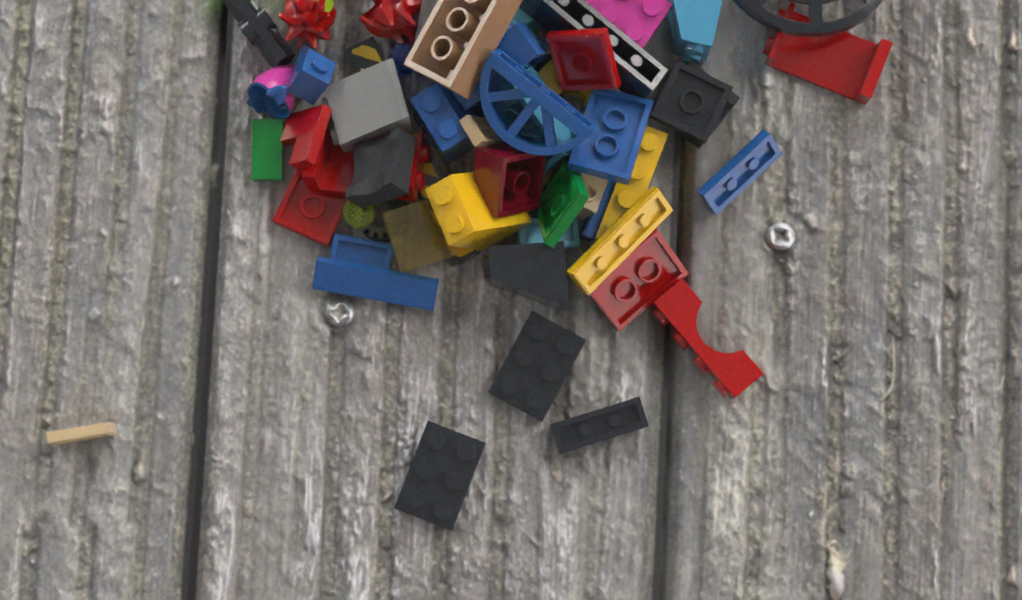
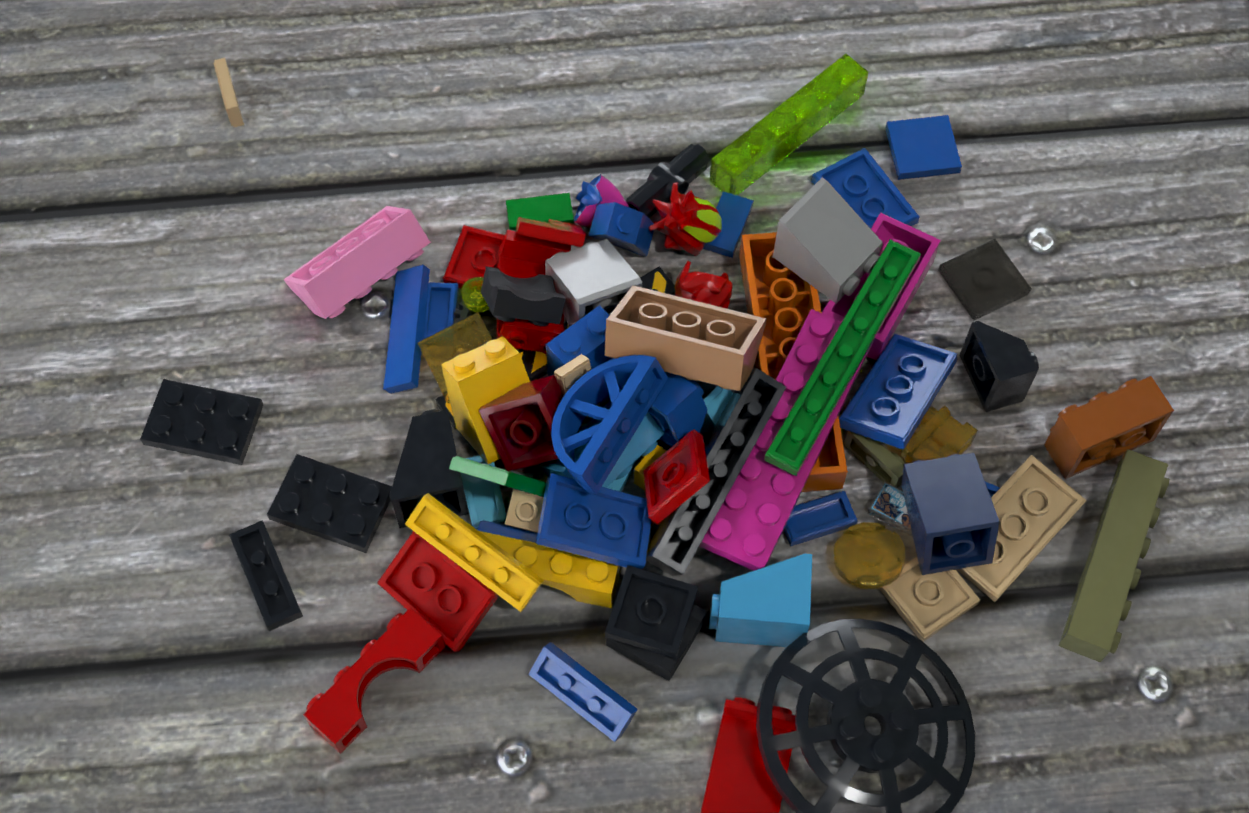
camera: 80 degrees right, 20 degrees down
none -> bright pink slope [284,206,431,319]

